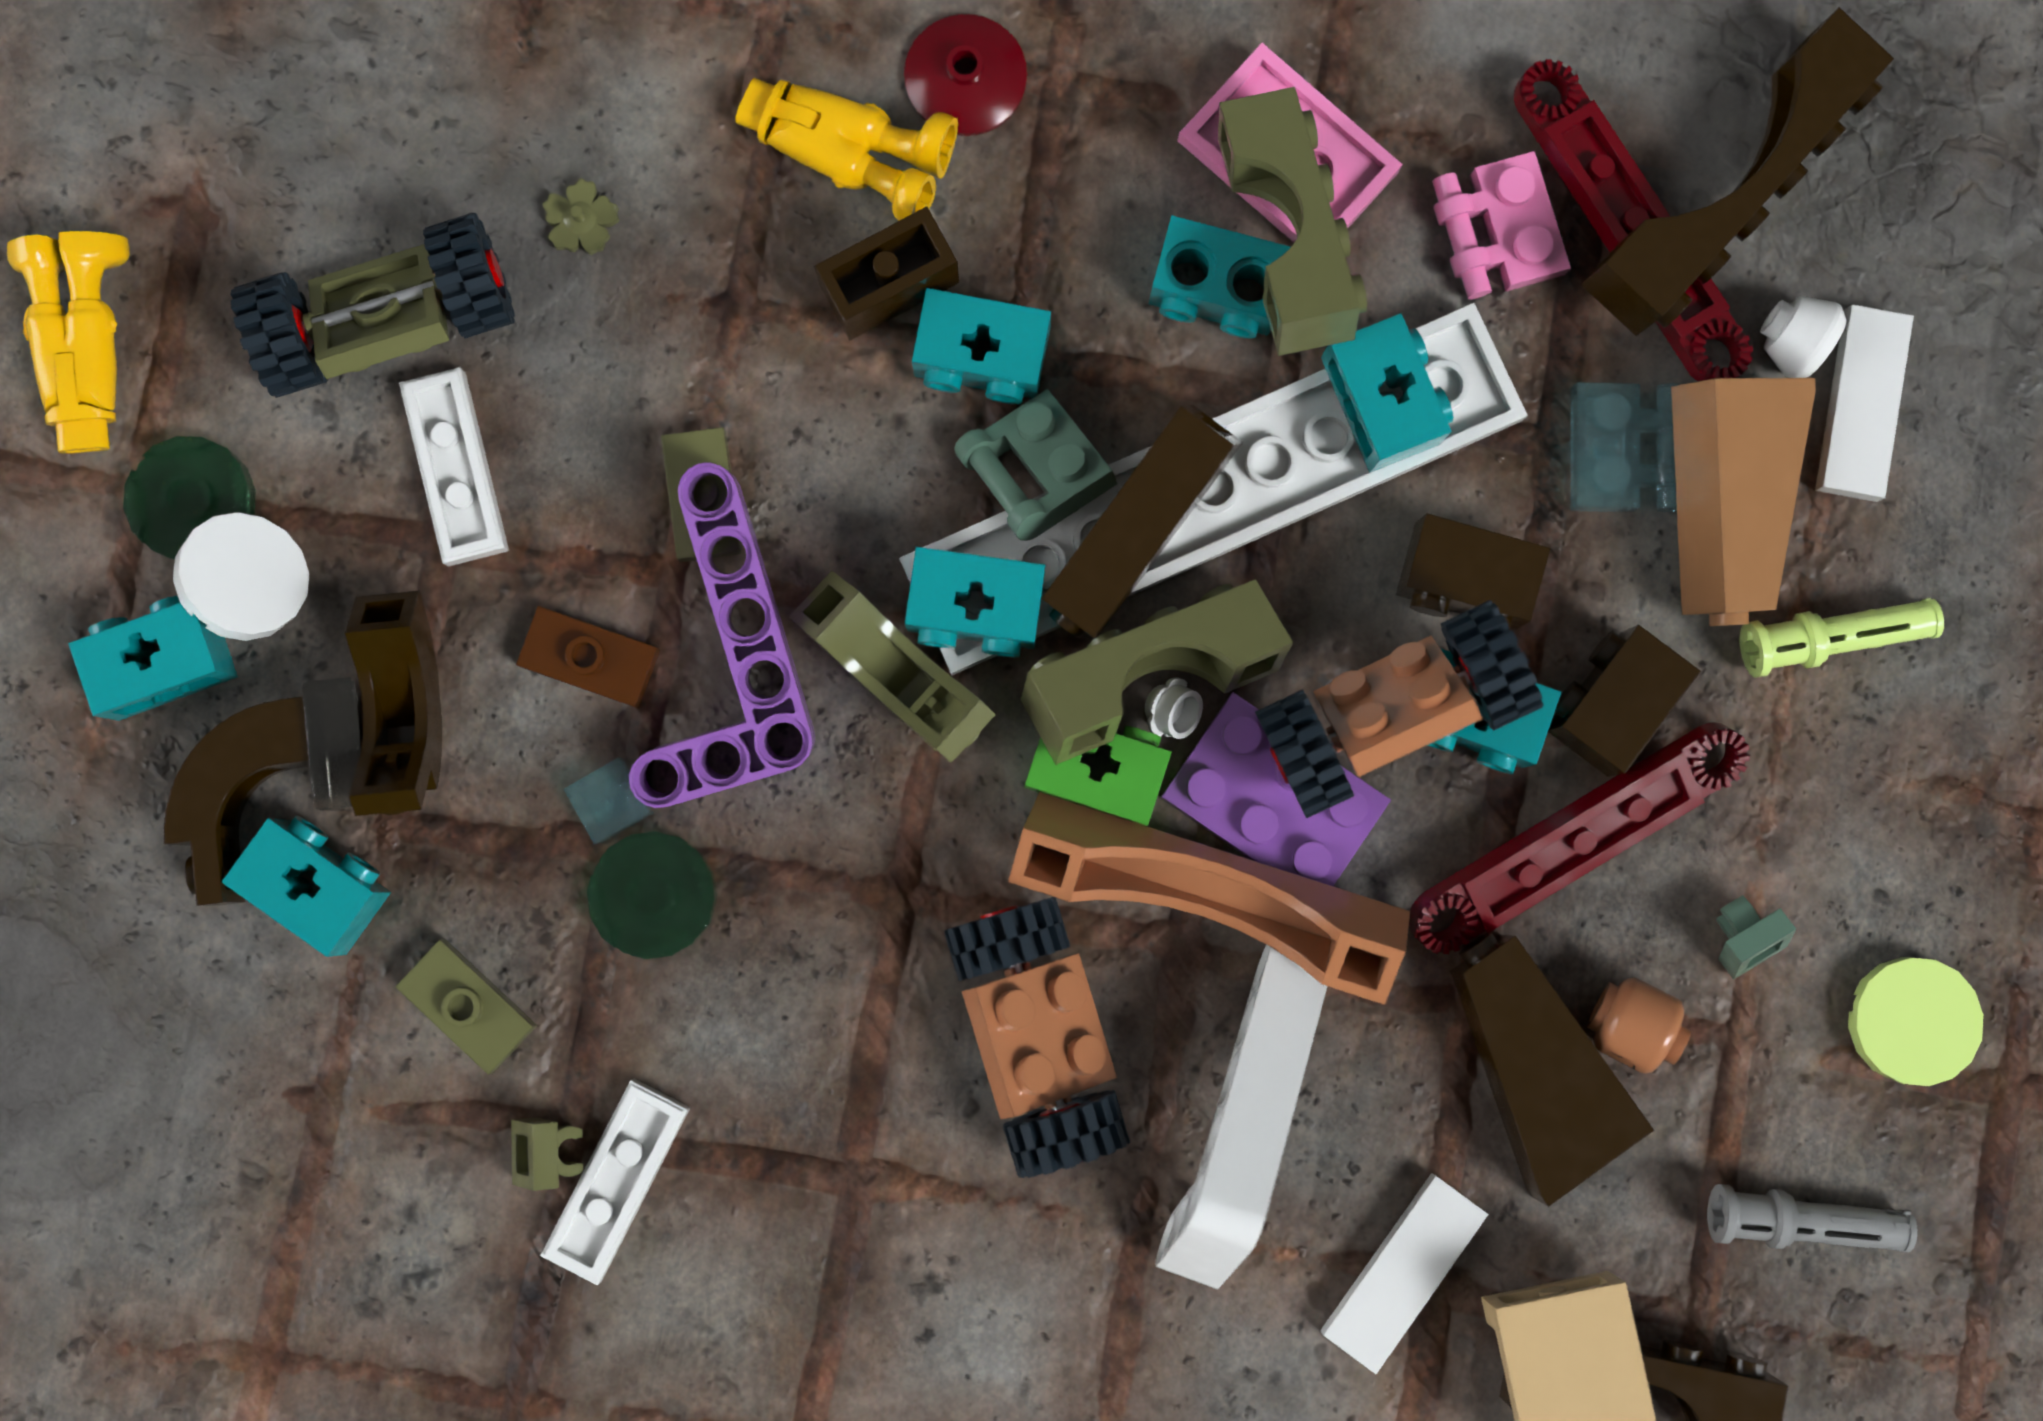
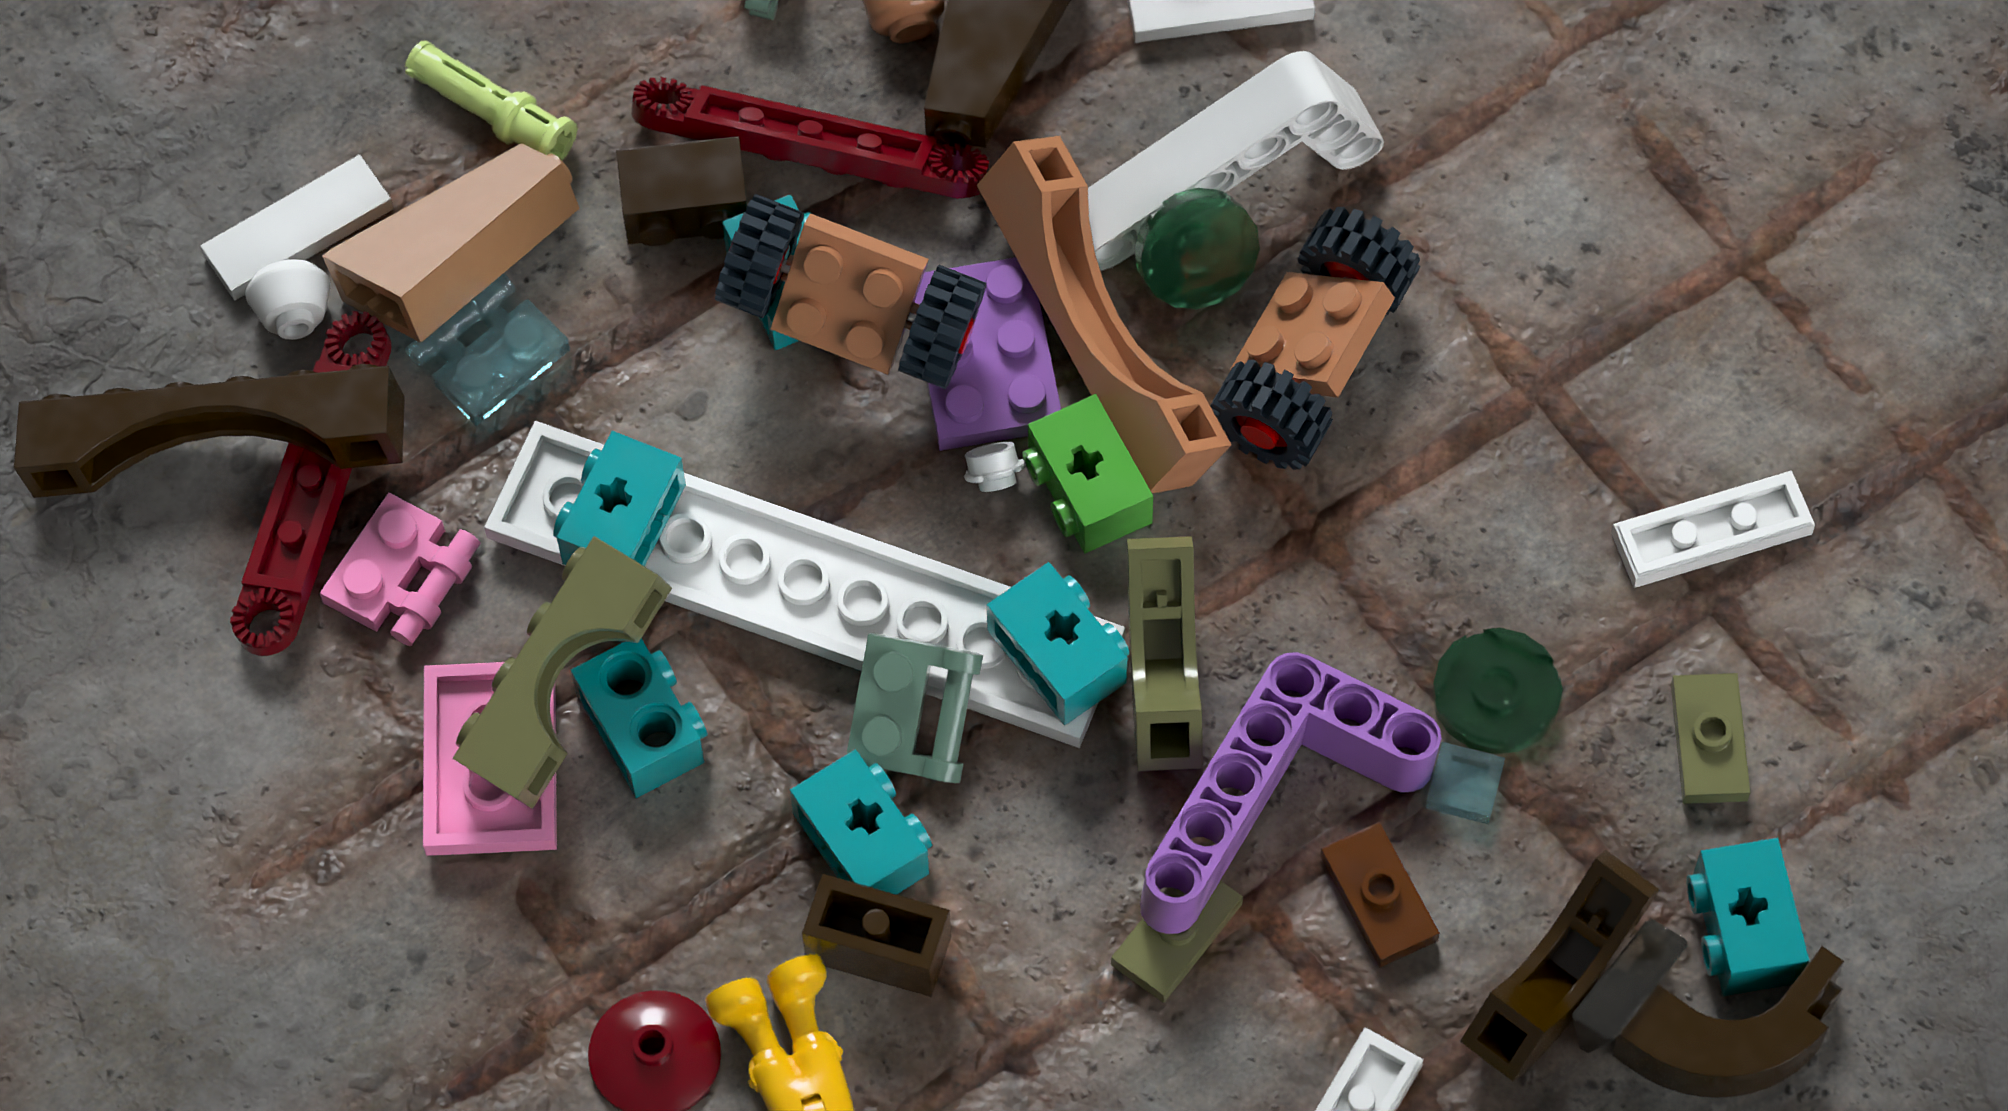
camera: 130 degrees left, 20 degrees down
olive tile [511,1117,583,1191] -> none
olive arch [1021,579,1293,765] -> none
dark brown slope [1042,405,1244,638] -> none
dark brown brick [1396,513,1551,629] -> none
none -> clear green tile [1135,188,1260,309]

